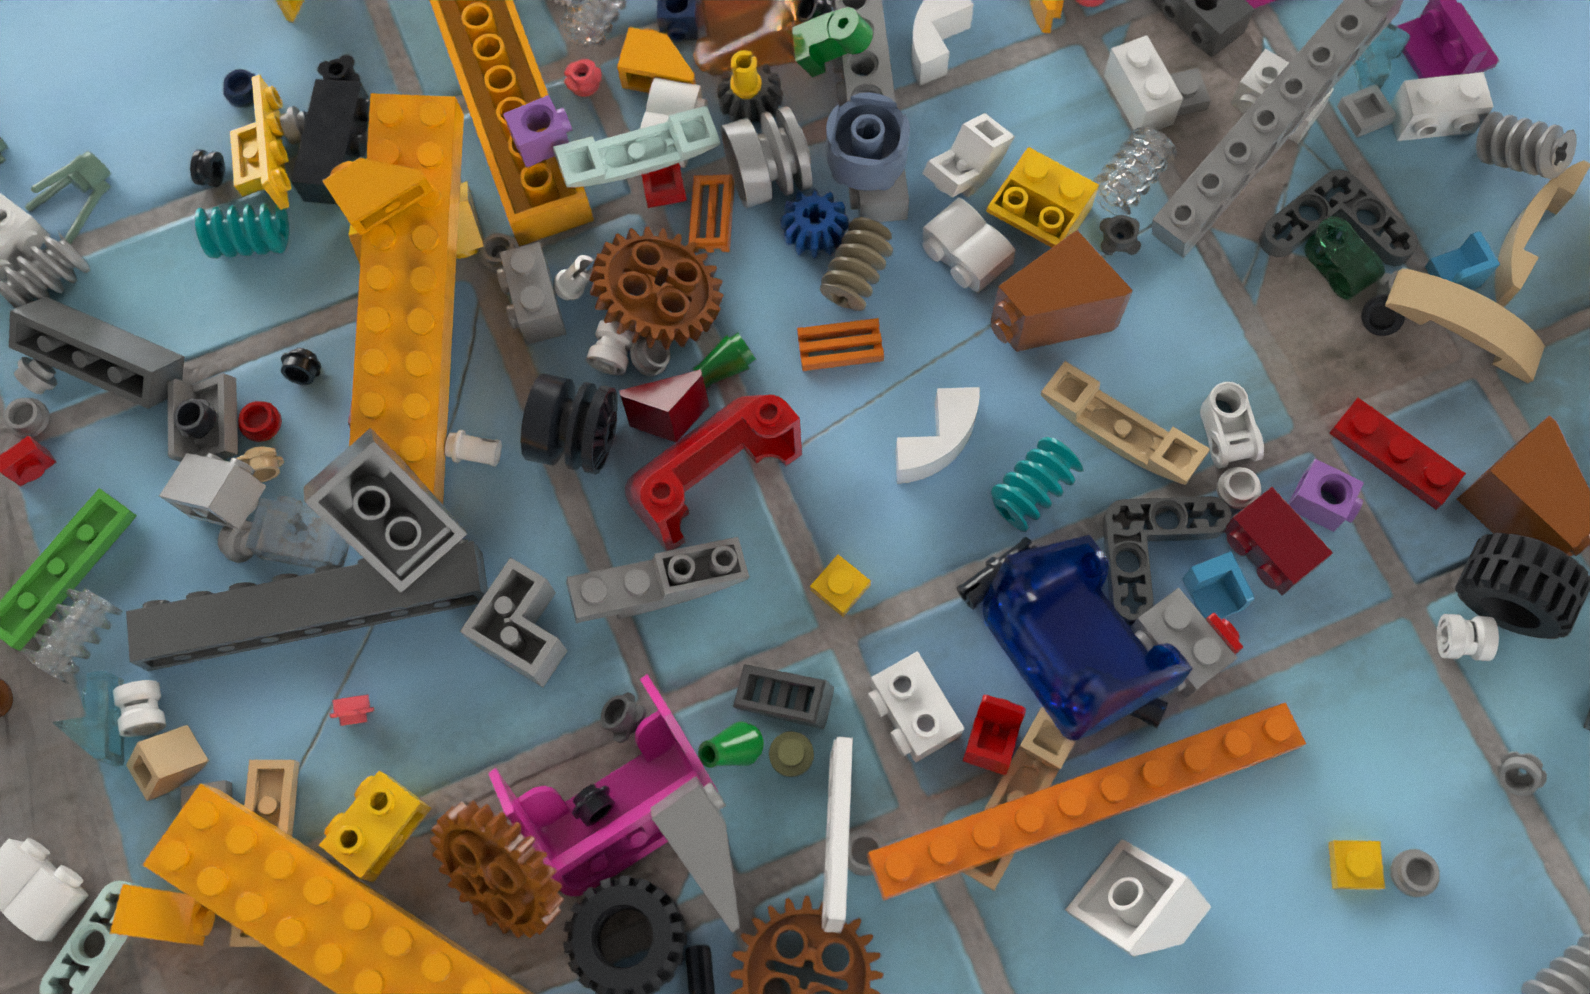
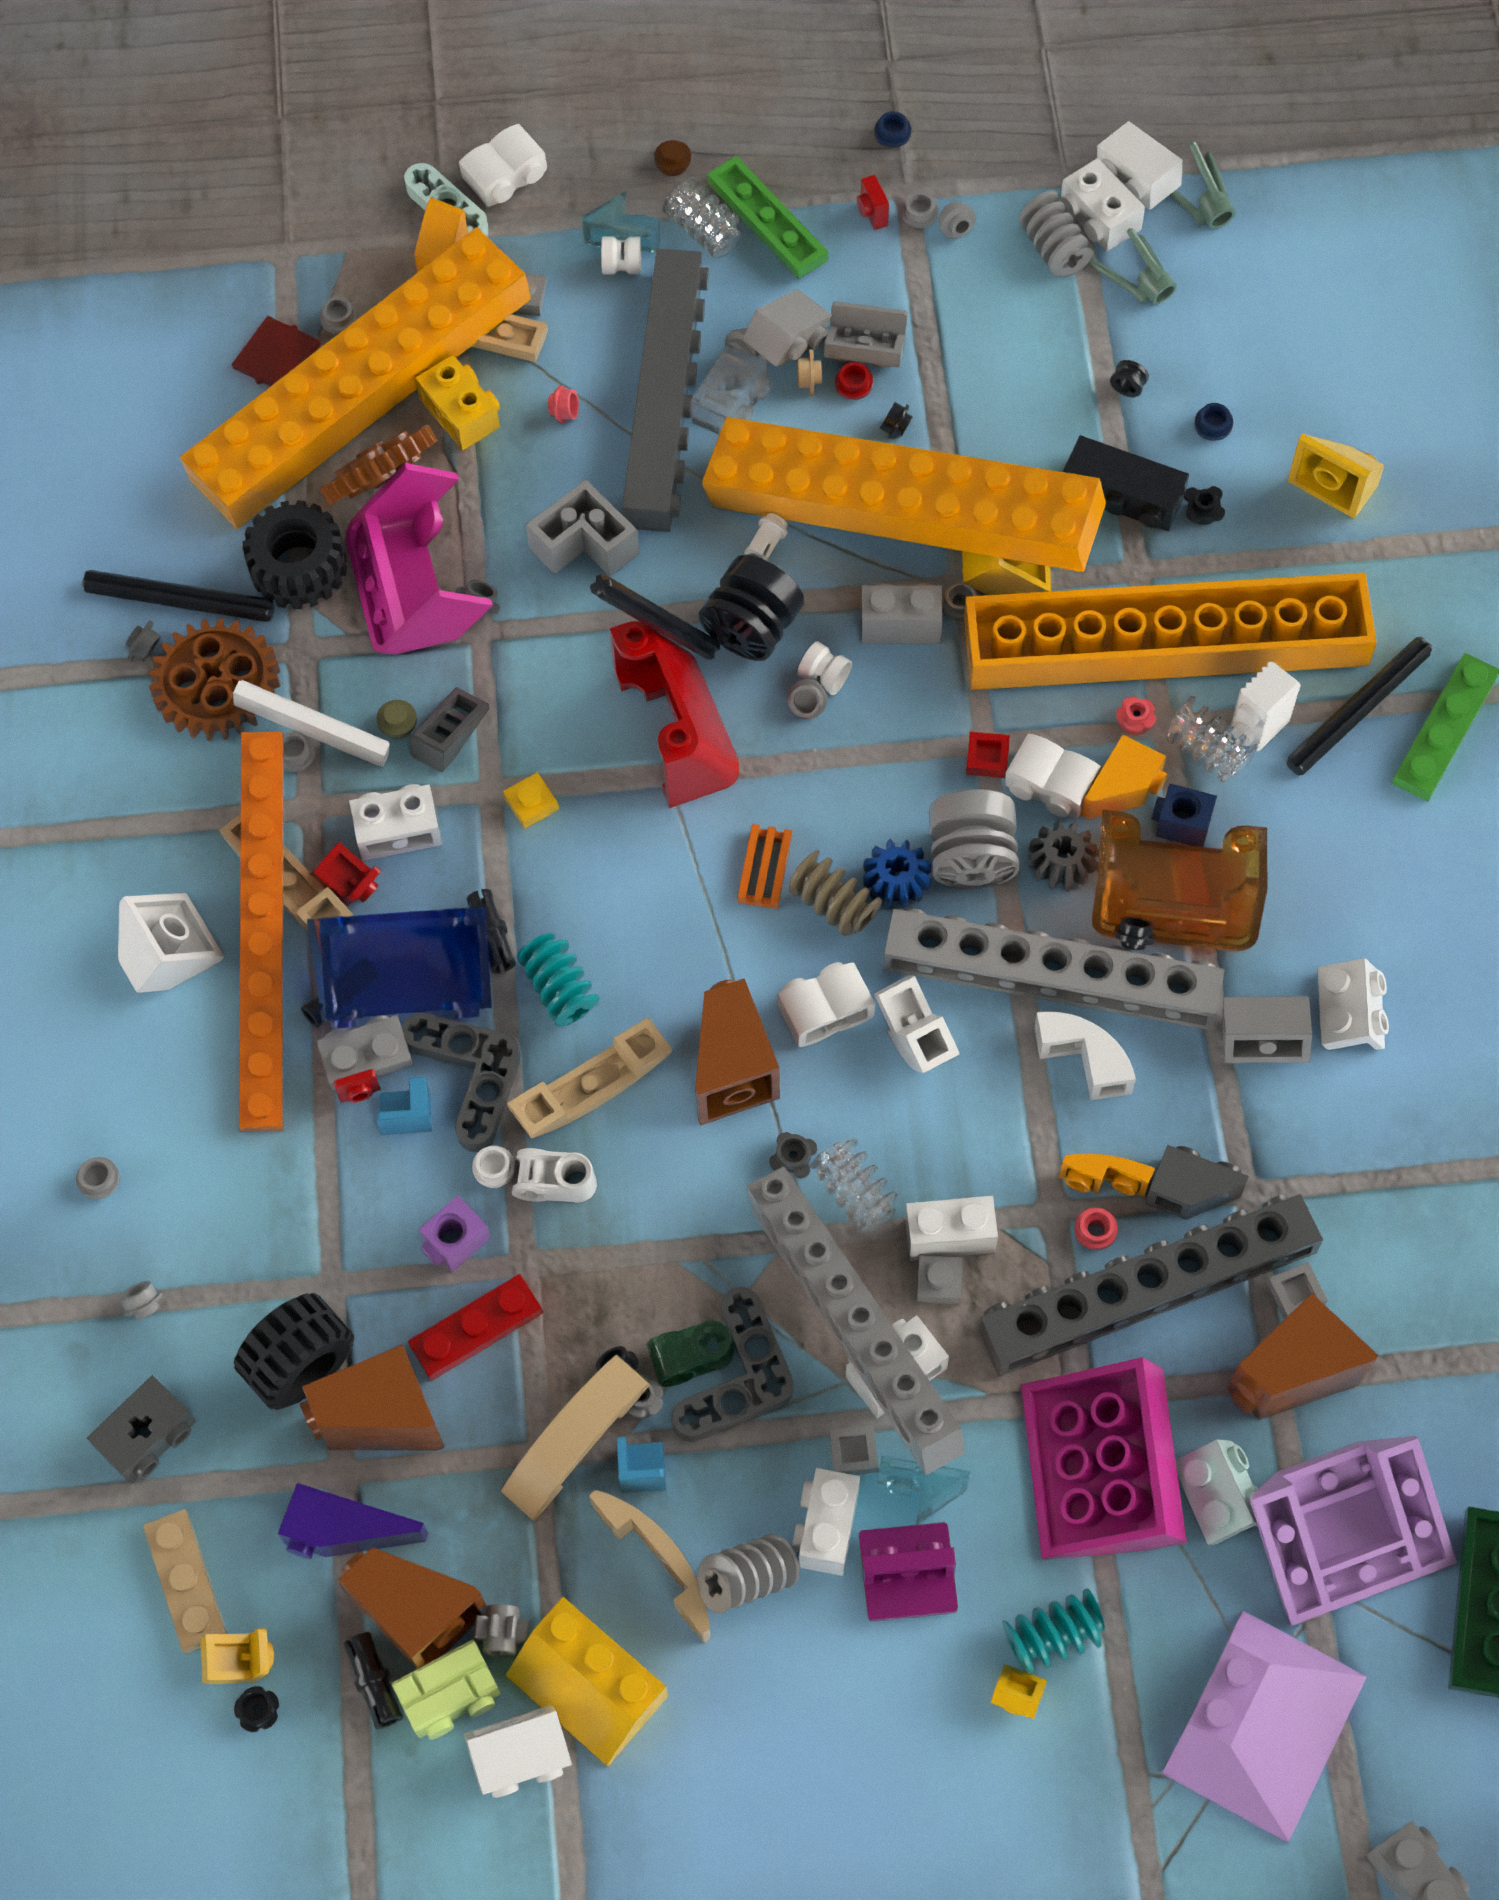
camera: 105 degrees right, 5 degrees down
dark grey brick [9,297,185,409] -> none
tan brick [126,725,209,801] -> none
black plate [173,399,217,439] -> none
teal piece [195,203,289,259] -> none
yellow bracket [230,74,291,210] -> none
light grey plate [279,106,307,145] -> none
dark grey slope [304,428,467,593] -> none
light orange slope [322,158,434,236] -> none
medium lavender brick [503,95,573,168] -> none
light aqua slope [553,106,721,188] -> none
white pin [554,255,594,300] -> none
light grey slope [566,537,749,623] -> none
black plate [572,784,615,826] -> none
dark orange gear [589,227,724,350] -> none
dark red slope [619,369,710,443] -> none
light grey slope [650,776,740,933] -> none
orange tile [688,174,735,253] -> none
green cone [692,332,756,389] -> none
green cone [698,721,764,768] -> none
yellow pin [730,50,762,99] -> none
green leg [792,7,873,78] -> none
sand blue brick [826,92,910,191] -> none
white brick [895,387,980,484] -> none
yellow slope [986,147,1099,248] -> none
dark red brick [1224,487,1333,596] -> none
yellow plate [1328,840,1385,890] -> none
white wheel [1436,614,1499,661] -> none
none -> black axle [590,574,720,660]

